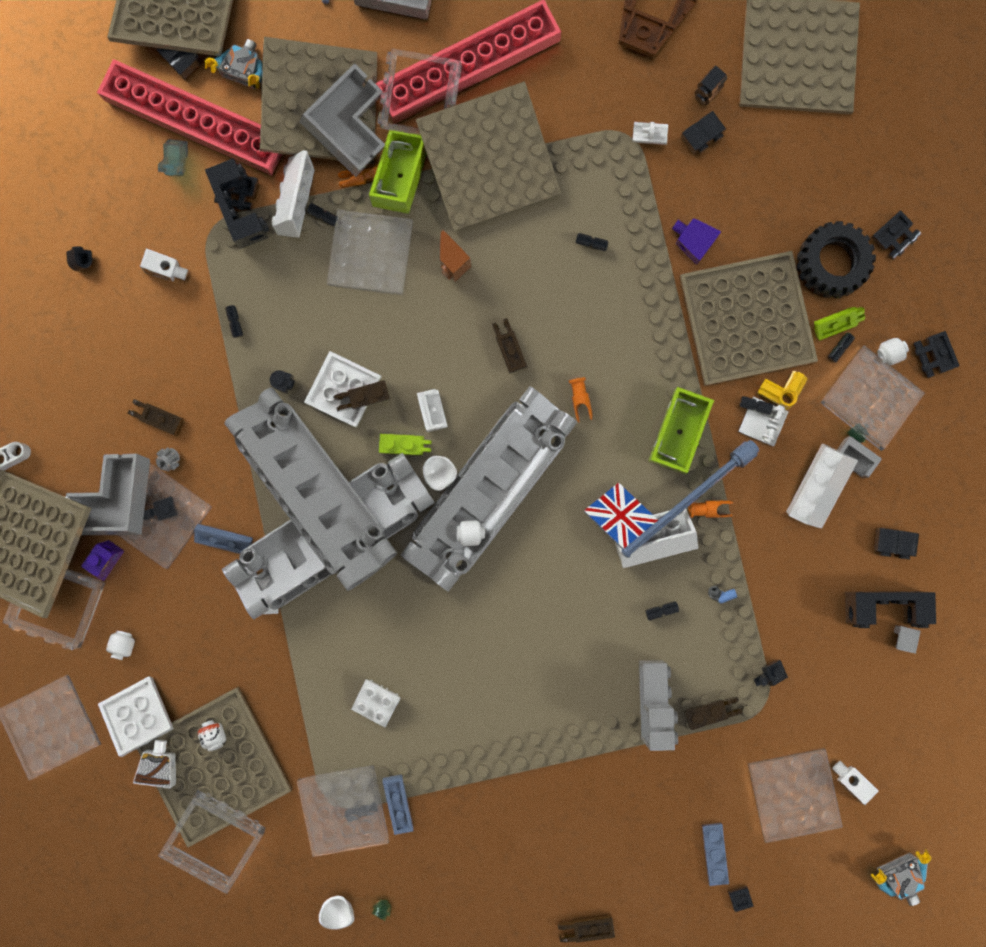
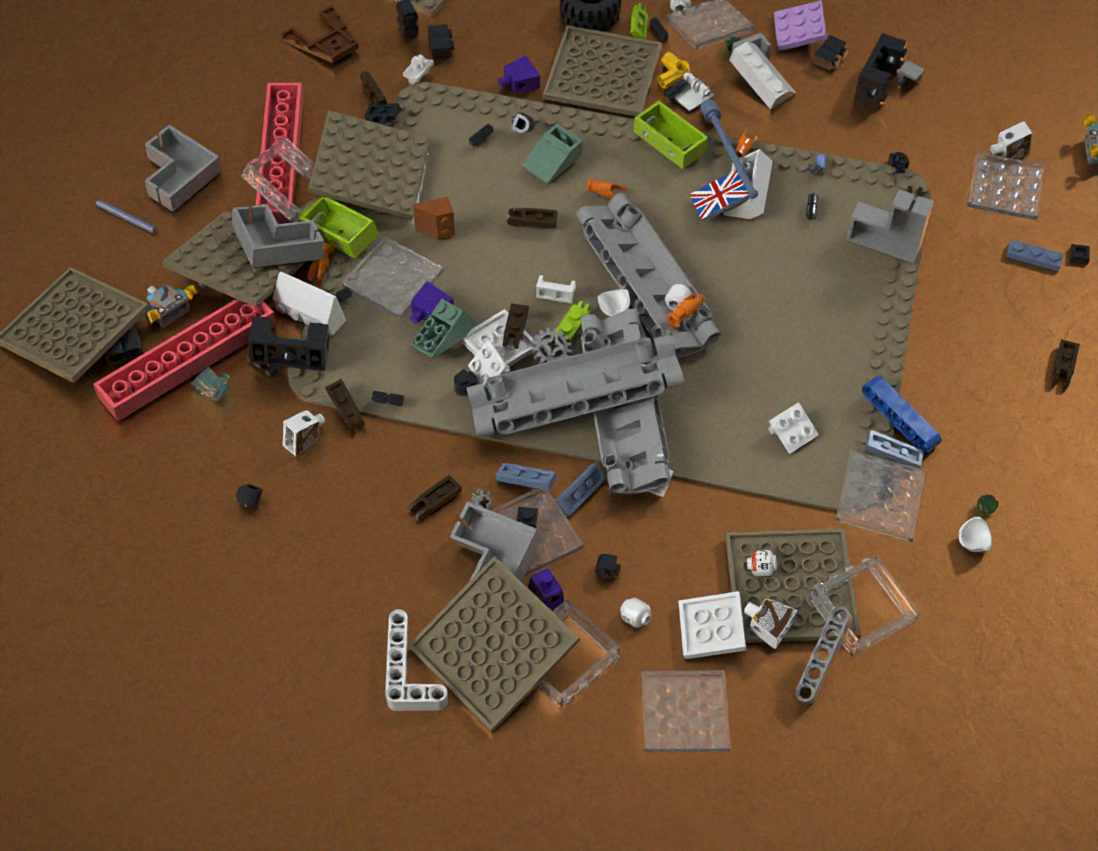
camera: 75 degrees left, 30 degrees down
none -> dark brown hinge [325,379,365,433]
none -> dark brown hinge [360,71,387,104]
none -> black plate [364,103,401,127]
none -> dark purple torso [410,281,454,324]
none -> sand green slope [410,299,477,358]
none -> white hinge [468,339,510,387]
none -> sand blue plate [495,463,557,490]
none -> black plate [511,113,535,133]
none -> sand green slope [522,124,583,184]
none -> light grey gear [531,327,572,364]
none -> black plate [595,554,621,580]
none -> orange piece [666,293,705,328]
none -> lavender plate [774,0,827,51]
none -> light grey beam [796,606,852,704]
none -> blue beam [862,376,942,454]

